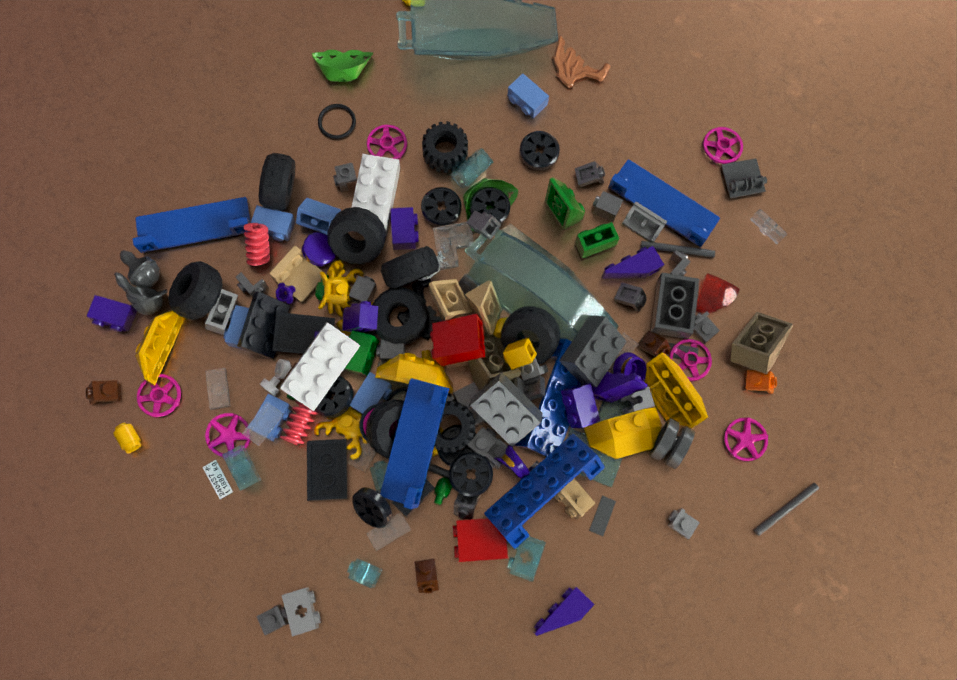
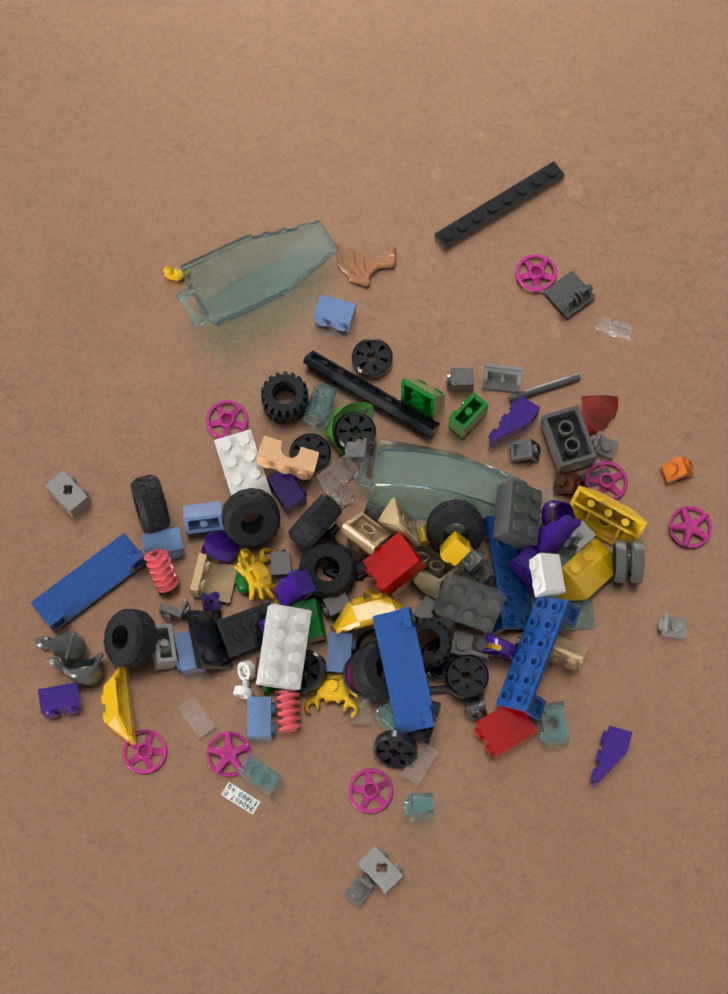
camera: 20 degrees left, 5 degrees down
reddish brown bracket [86,380,118,404] -> none
yellow brick [113,423,141,453] -> none
clear plate [242,402,284,446] -> none
black plate [307,439,348,501] -> none
bright green piece [312,50,373,82] -> none
black tyre [318,104,356,139] -> none
flat silver bracket [333,163,357,192] -> none
reddish brown bracket [414,559,439,593] -> none
green cylinder [434,477,452,506] -> none
flat silver bracket [575,161,605,187] -> none
dark grey sticker [589,495,616,536] -> none
blue bracket [608,159,720,247] -> none
flat silver bracket [670,250,691,276] -> none
dark tan slope [730,312,793,374] -> none
none -> light grey brick [46,471,90,517]
none -> light nougat arch [255,436,319,480]
none -> black plate [302,350,440,436]
none -> dark pink wheel [348,768,393,813]
none -> black plate [435,161,565,250]
none -> white brick [529,553,565,598]

